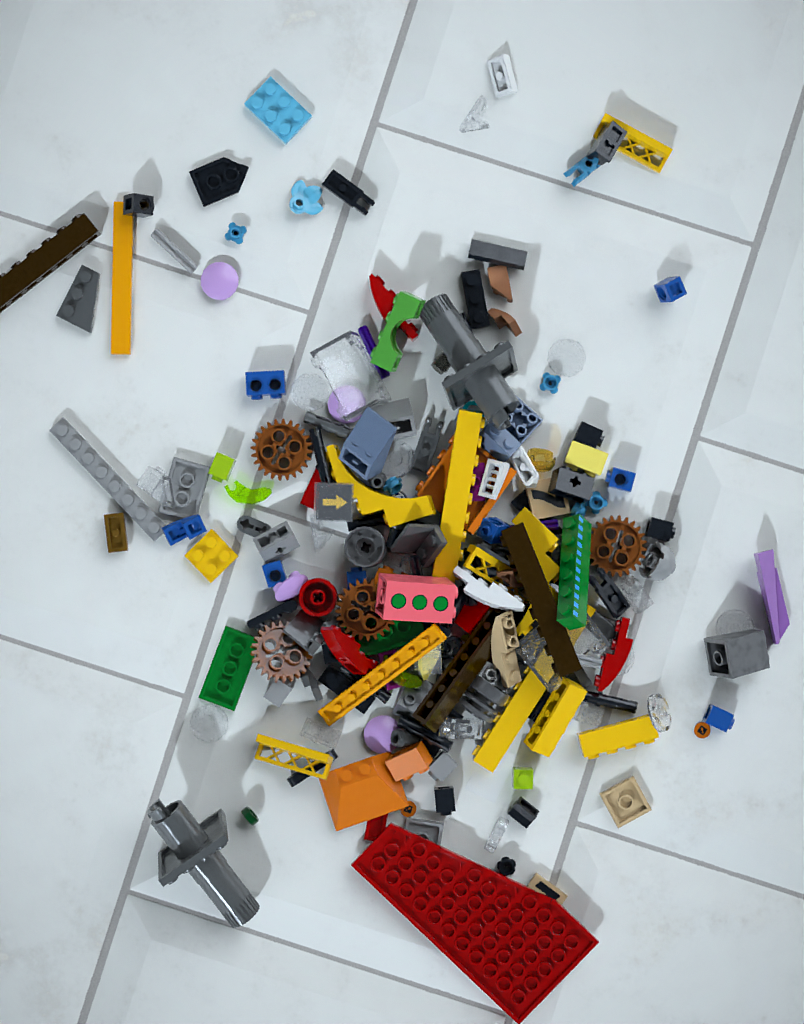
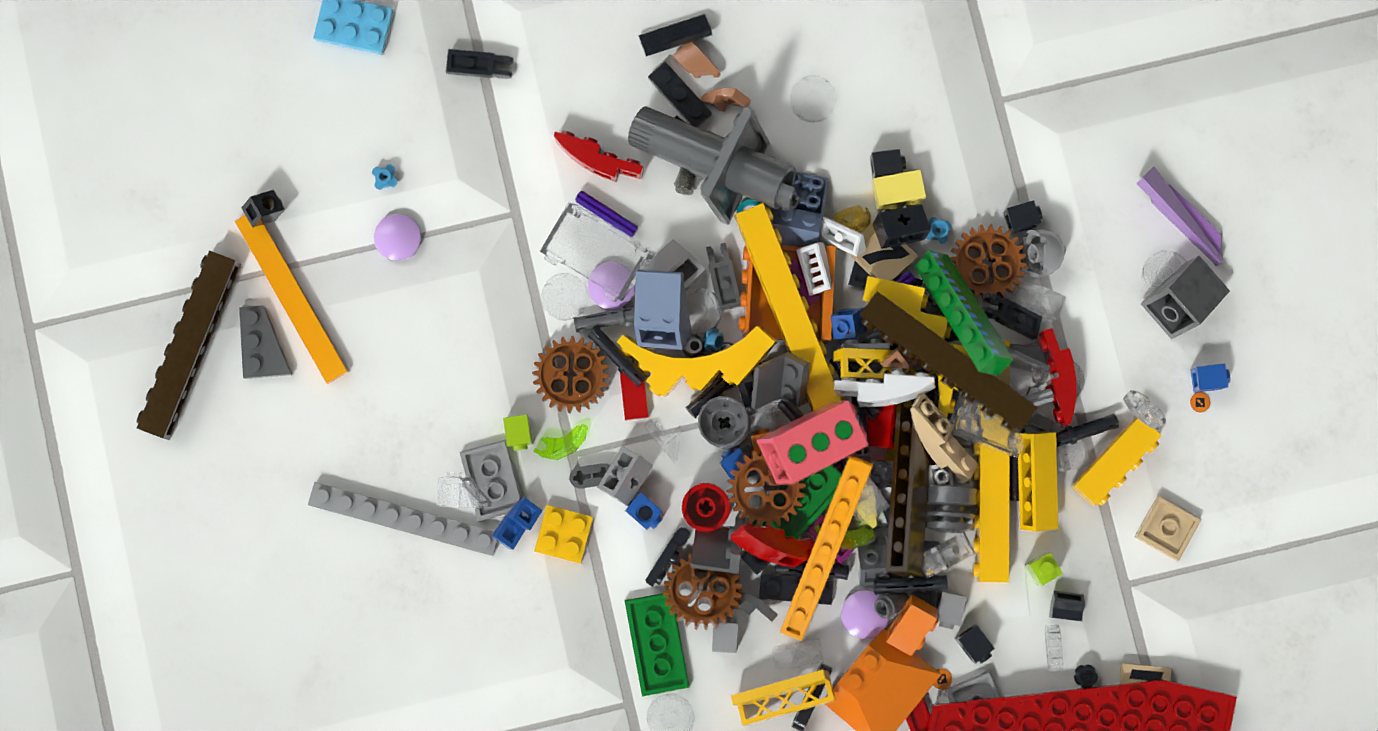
camera: 30 degrees left, 5 degrees down
pearl gold plate [104,512,129,553] -> none
light grey axle [151,229,197,274] -> none
black tile [189,157,249,207] -> none
blue brick [245,370,286,400] -> none
lavender dish [273,571,308,602] -> none
medium azure plate [289,180,323,215] -> none
clear tile [314,482,354,522] -> none
bright green arch [370,291,426,372] -> none
dark azure plate [540,372,561,394] -> none
dark azure plate [570,502,587,517] -> none
blue brick [605,467,636,492] -> none

